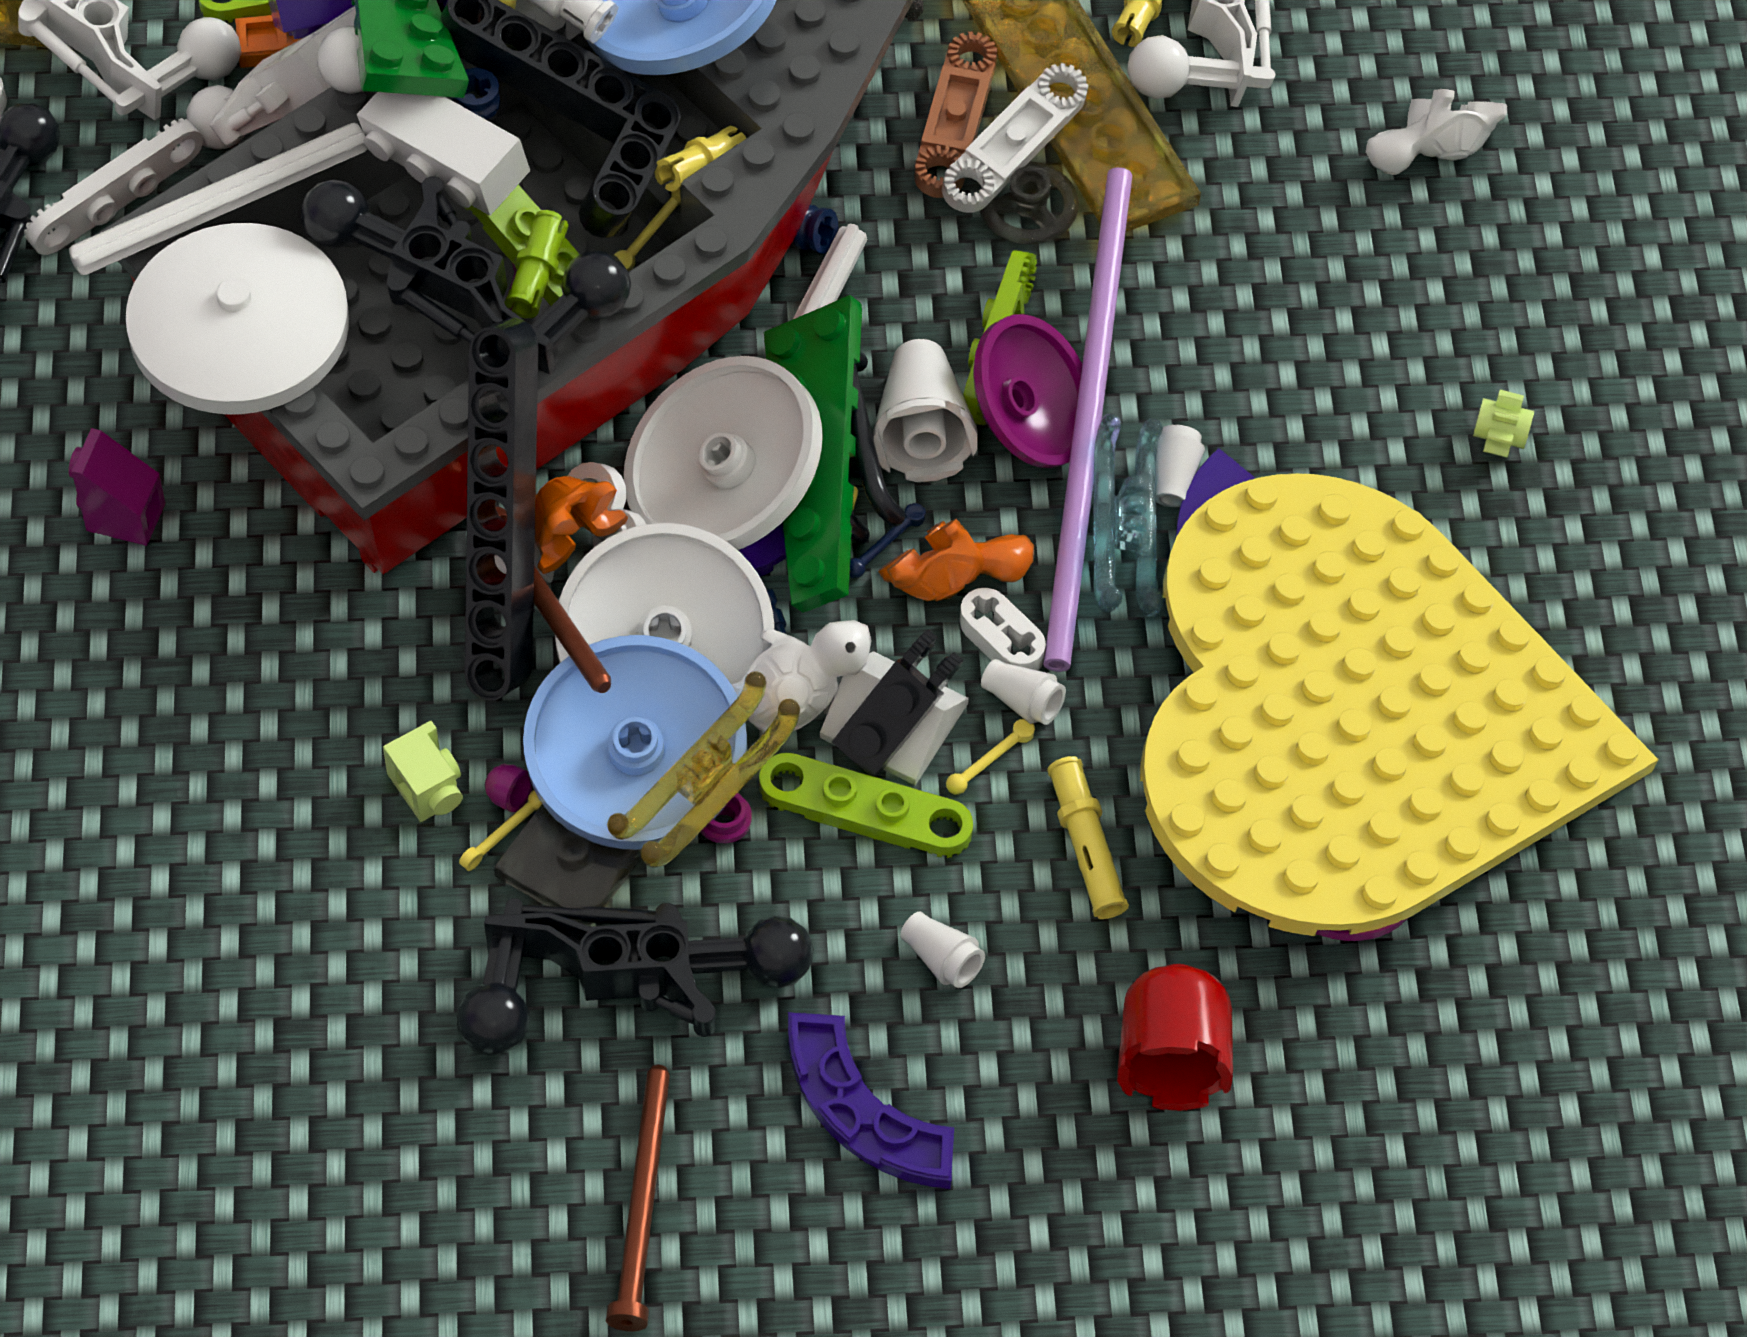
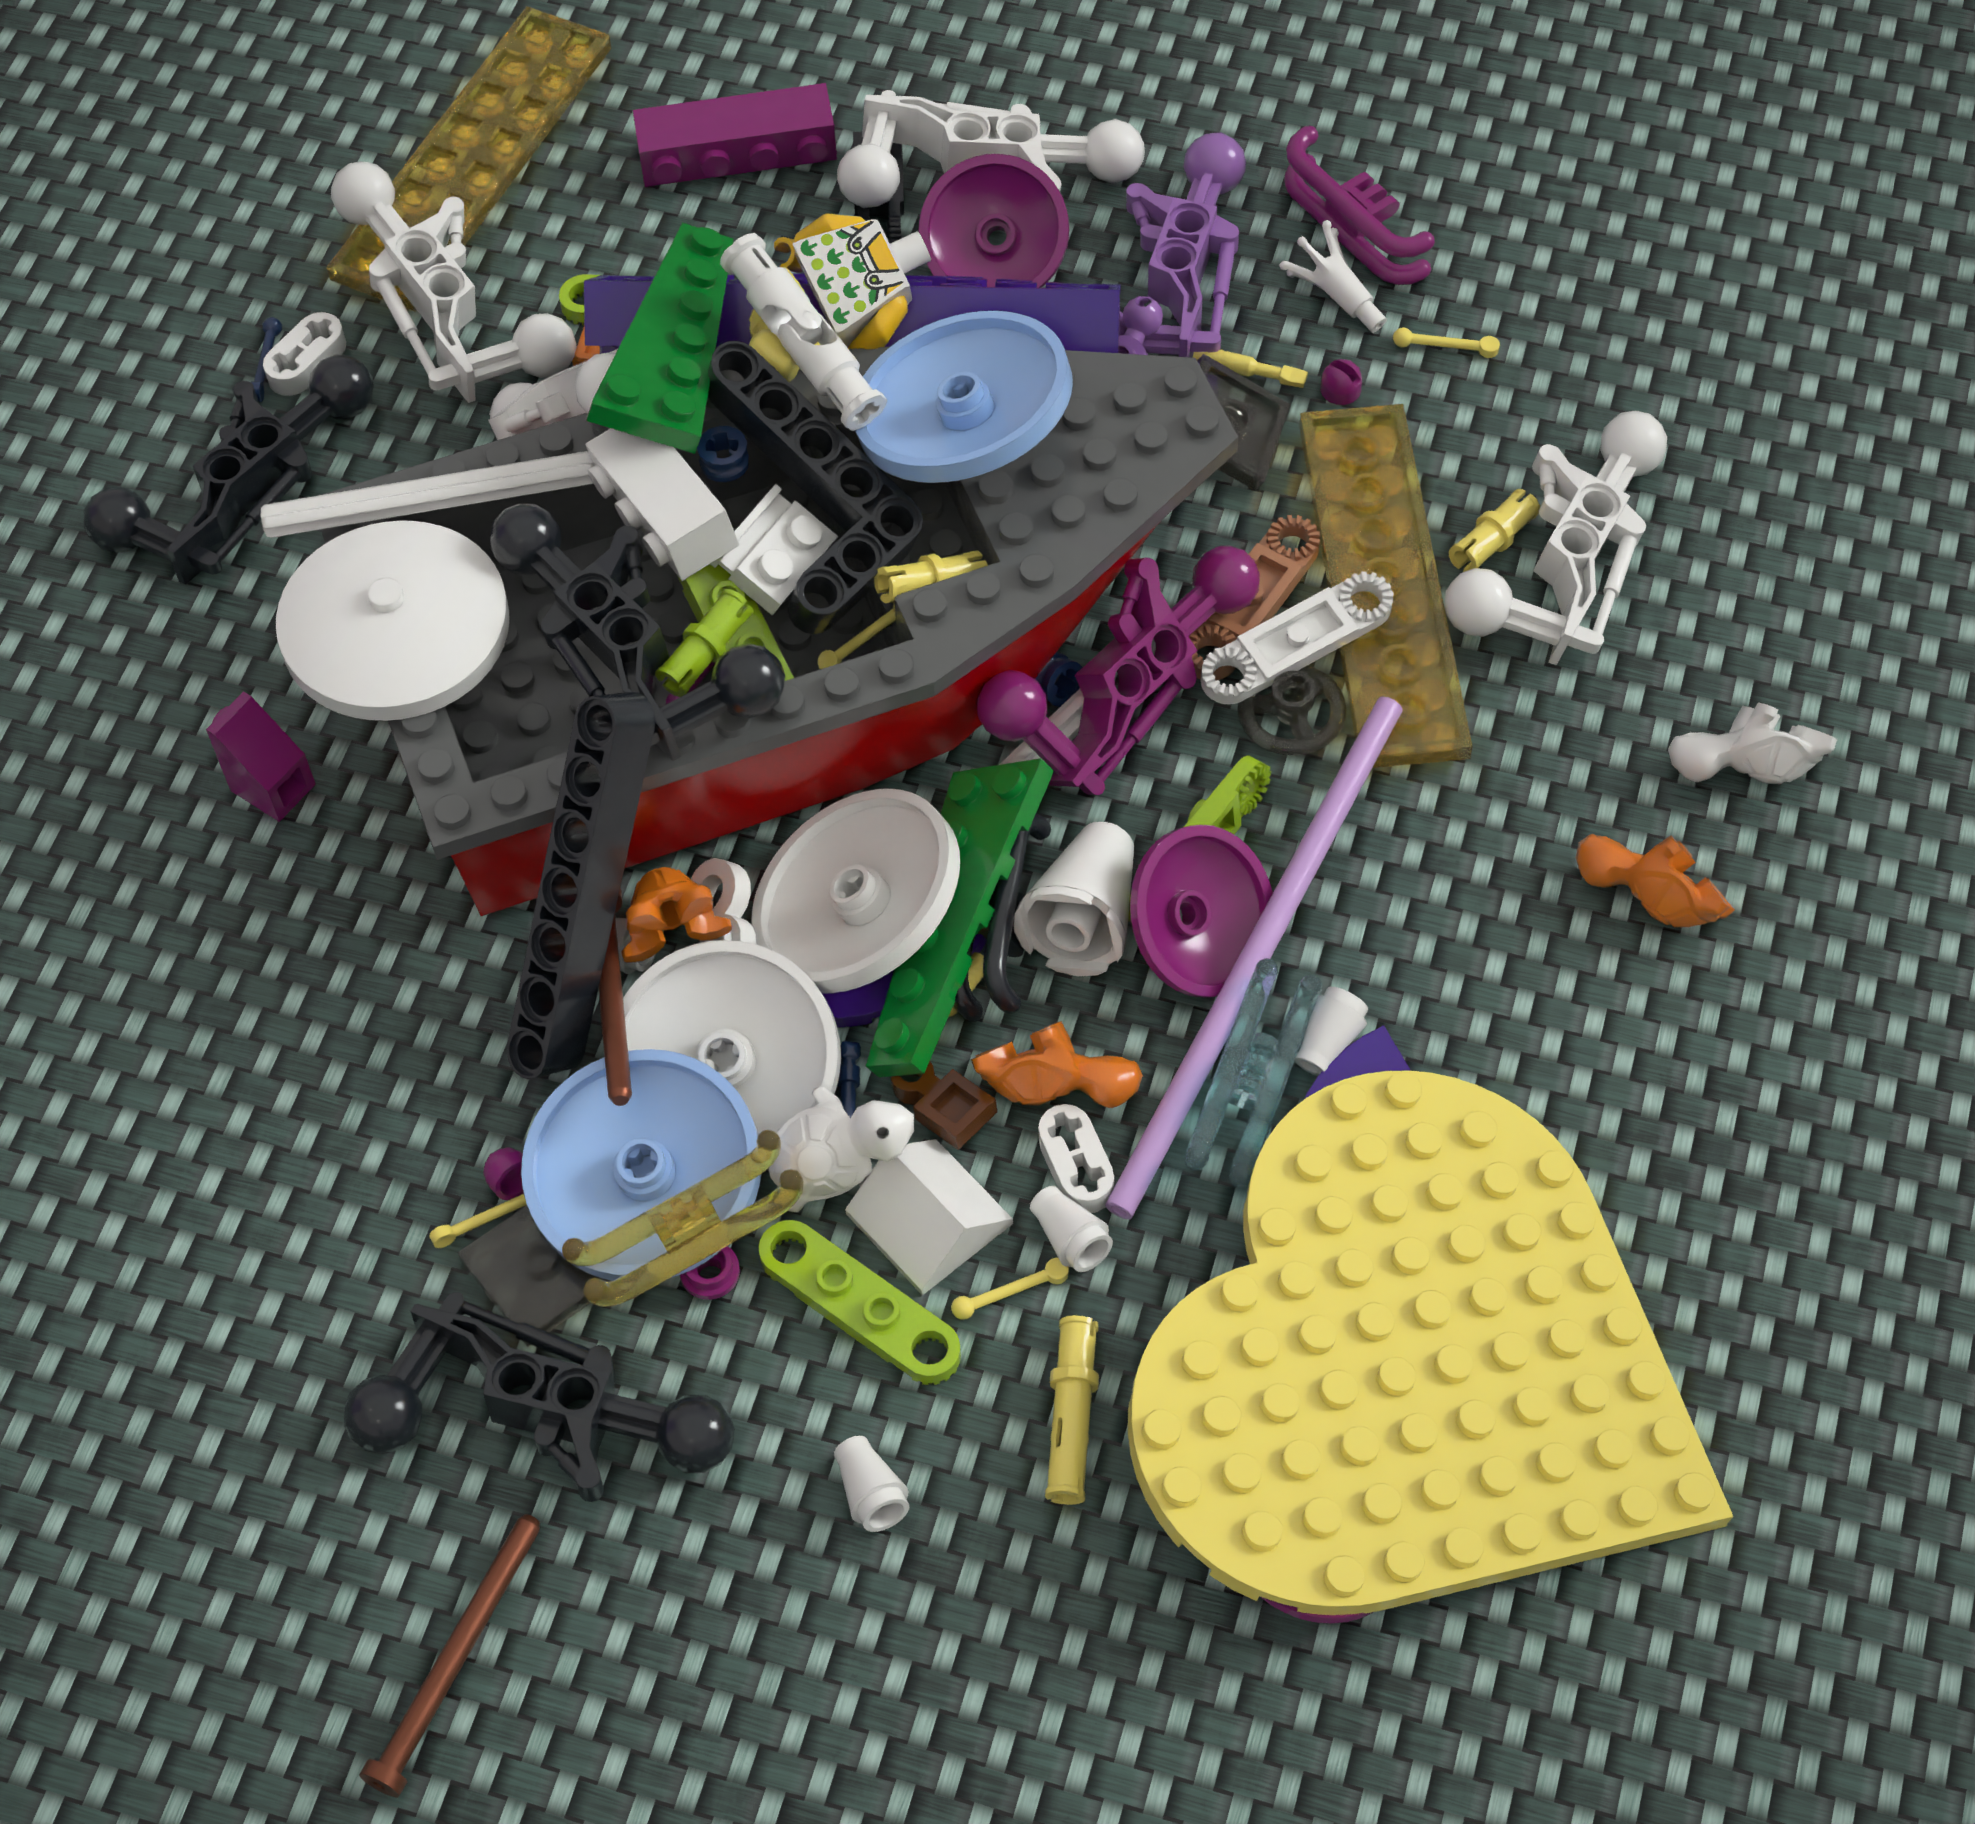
camera: 25 degrees right, 0 degrees up
white plate [24,118,204,255] -> none
yellowish green brick [383,721,463,823] -> none
dark purple tile [788,1012,954,1189] -> none
black hinge [832,629,964,777] -> none
dark blue hinge [849,503,926,578] -> none
red cylinder [1117,964,1233,1111] -> none
yellowish green gear [1473,390,1534,458] -> none
none -> white plate [710,484,838,615]
none -> reddish brown plate [891,1061,998,1150]
none -> magenta piece [977,545,1260,795]
none -> orange animal [1576,834,1735,927]

